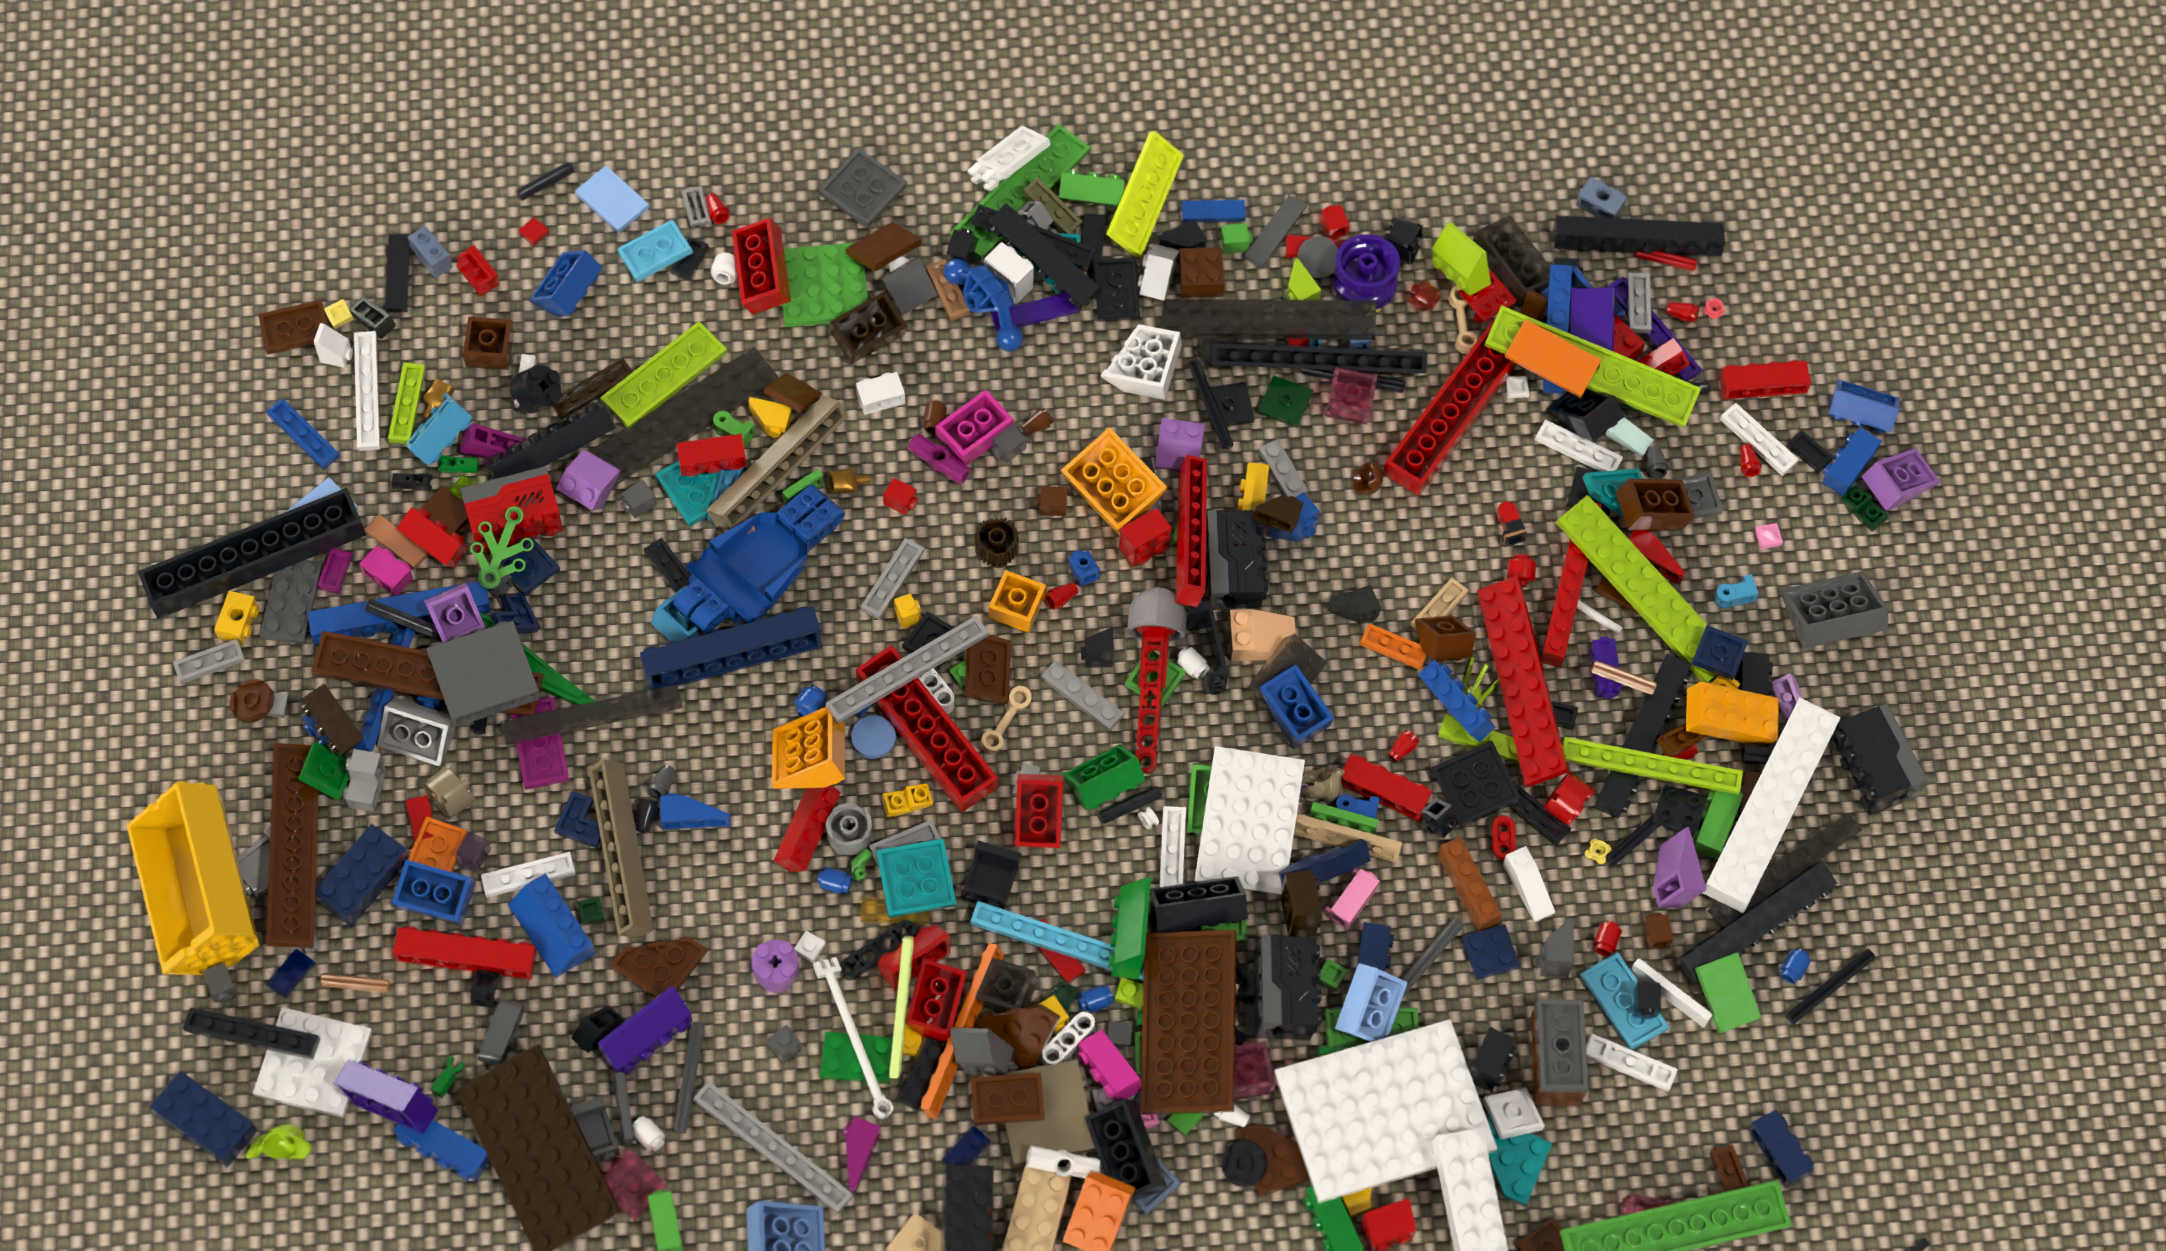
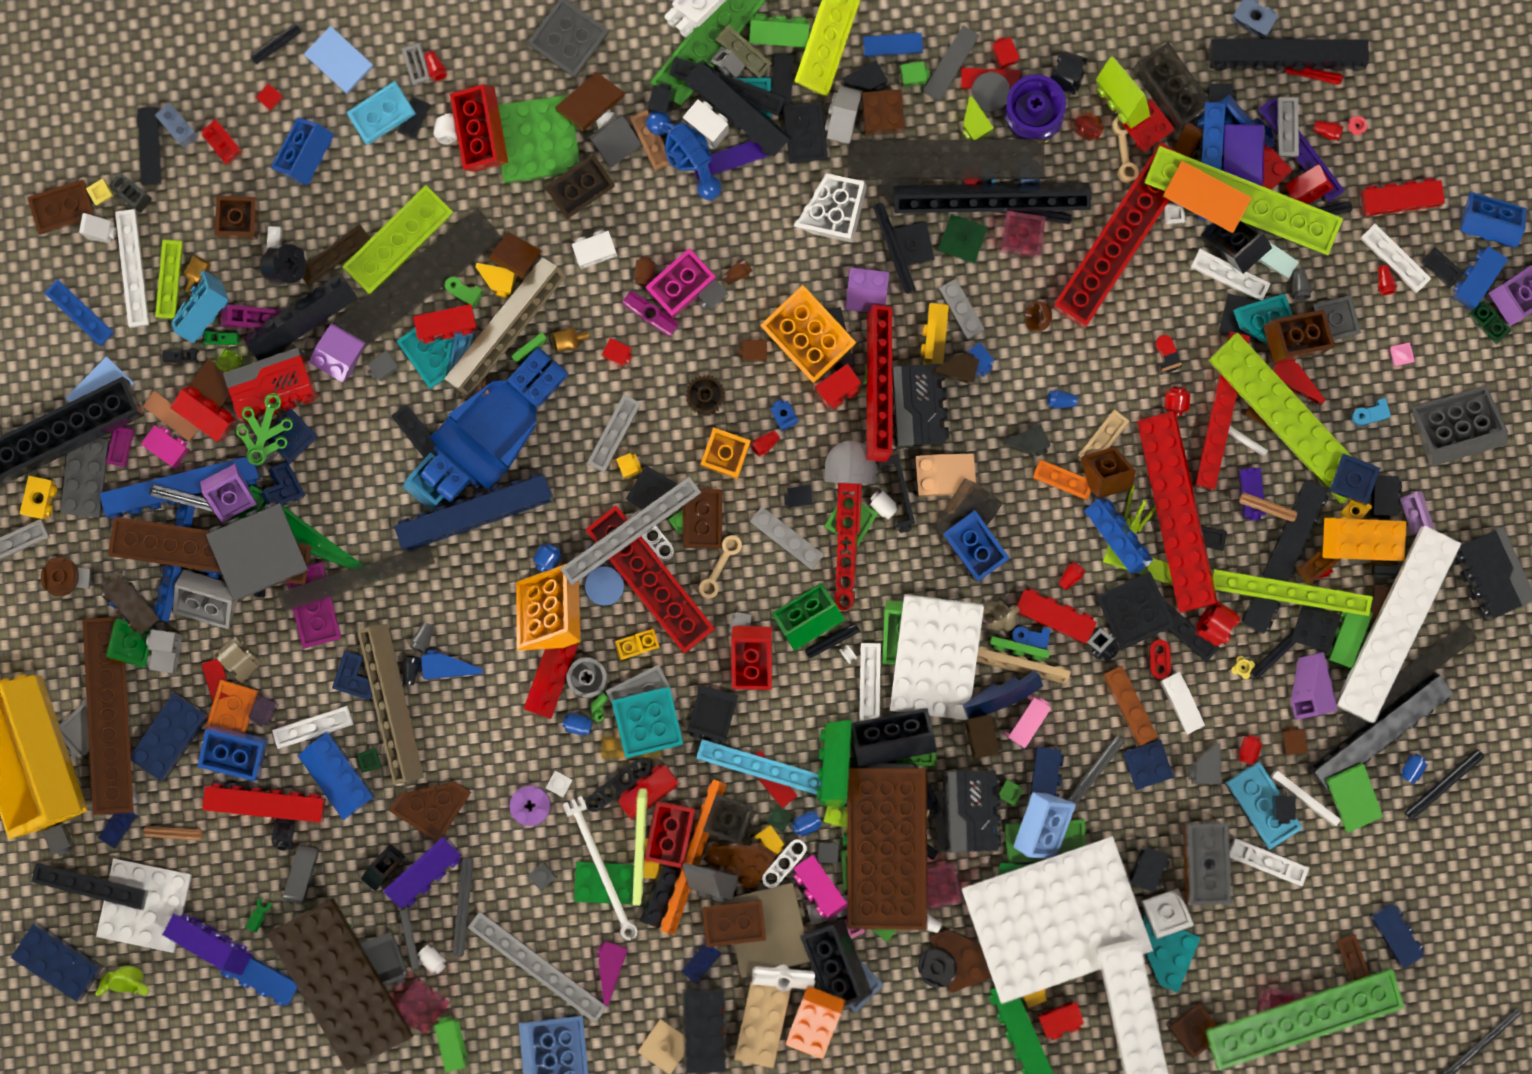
camera: 10 degrees right, 20 degrees up
none -> blue cone [1047,389,1078,409]

